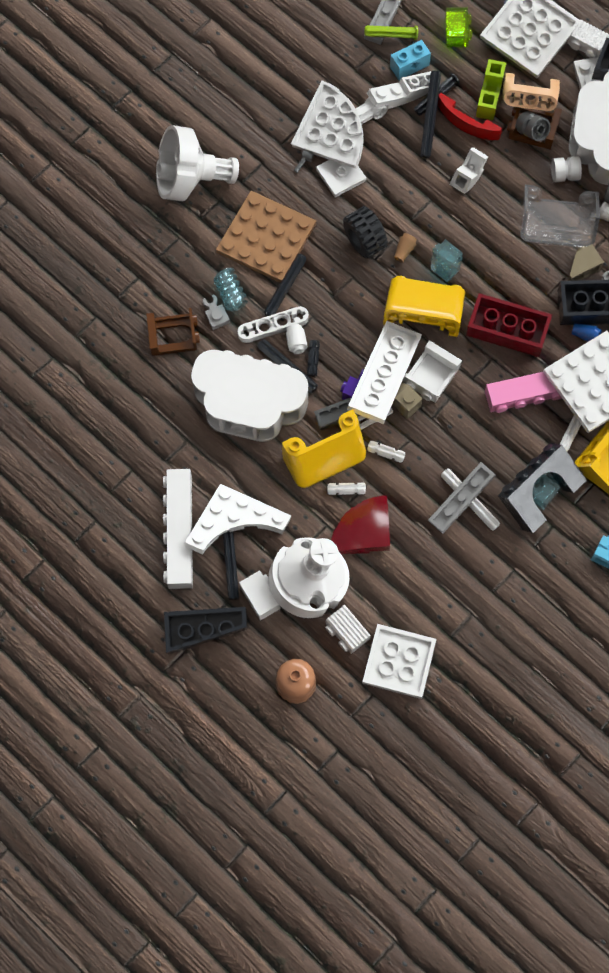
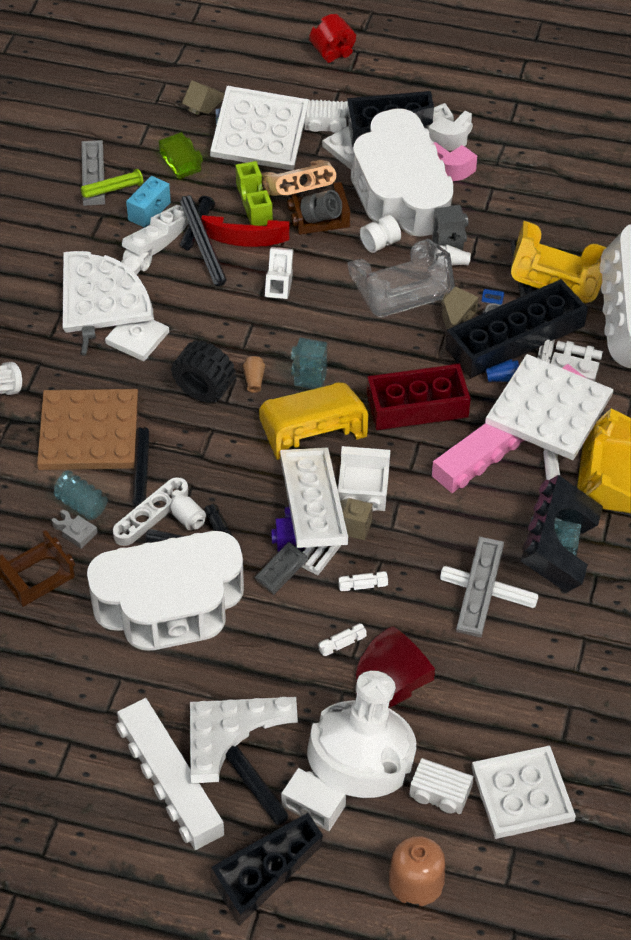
camera: 30 degrees left, 20 degrees down
yellow windscreen [282,409,366,488] -> none

